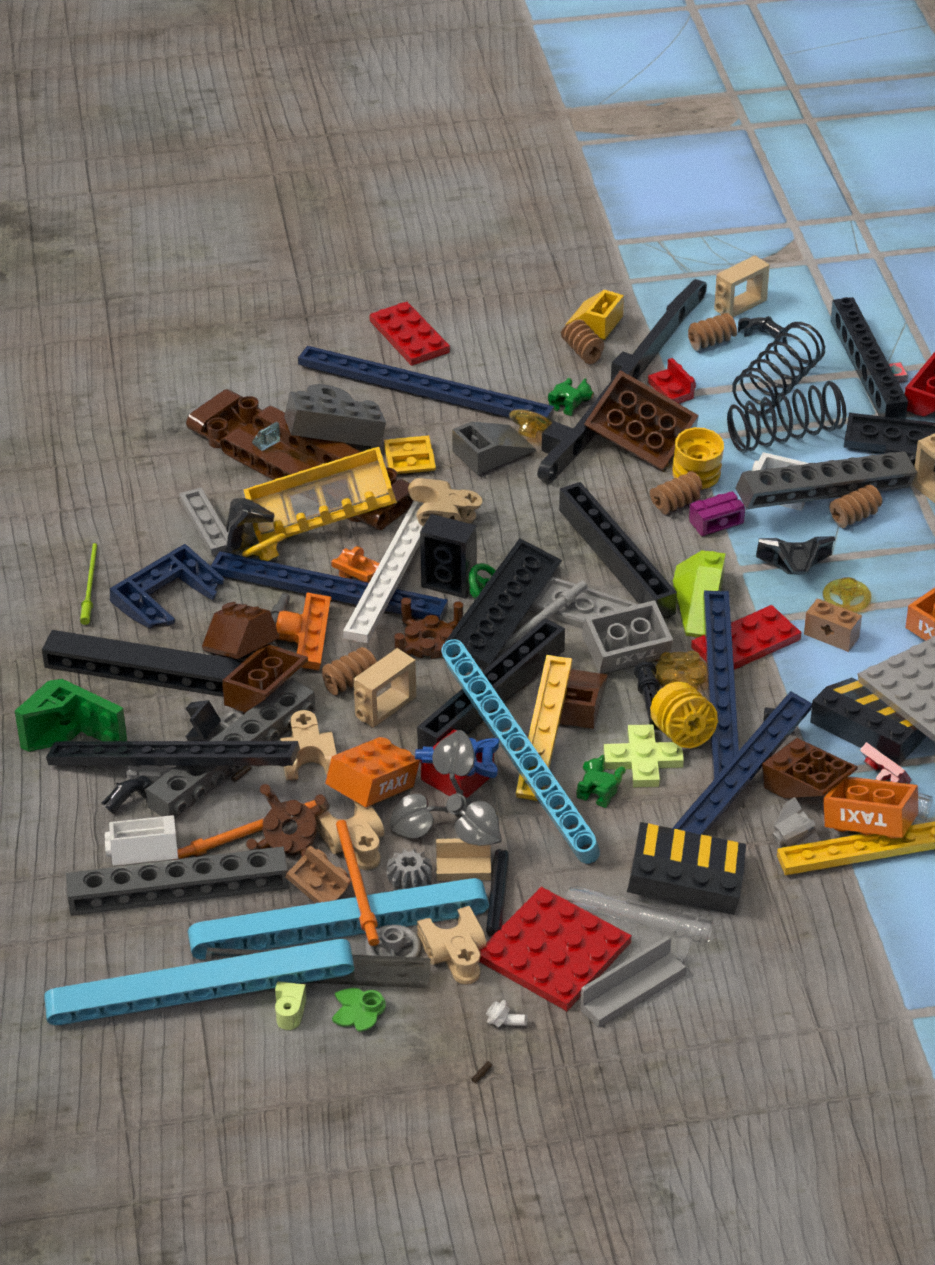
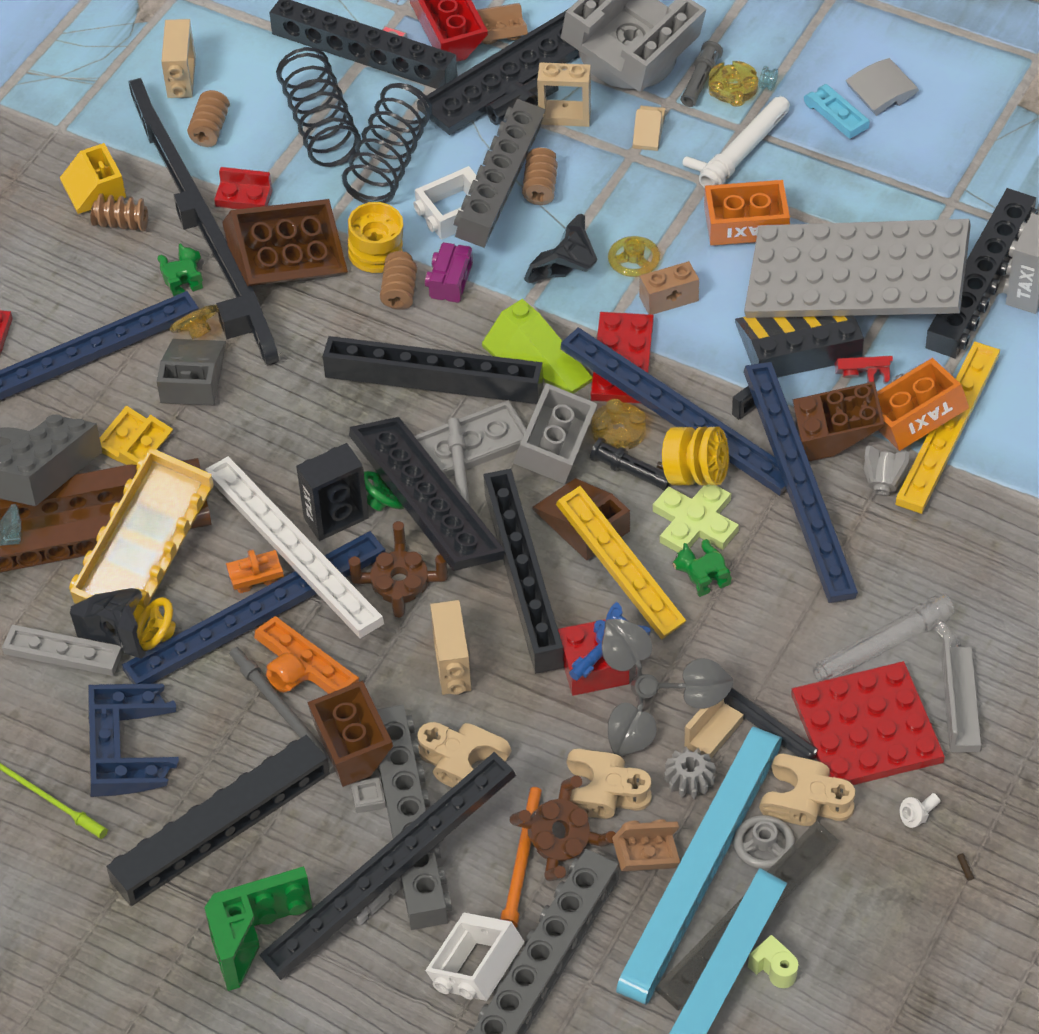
camera: 50 degrees left, 10 degrees up
black piece [101,775,153,814] -> none
black panel [185,700,221,741] -> none
reddish brown slope [202,602,280,659] -> none
medium nougat piece [322,647,377,695] -> none
orange brick [325,737,420,807] -> none
bright green plate [332,988,386,1032] -> none
orange bar [336,820,380,946] -> none
tan piece [408,478,482,526] -> none
medium azure beam [441,639,600,864] -> none
black slope [627,822,746,915] -> none
black piece [738,316,784,340] -> none

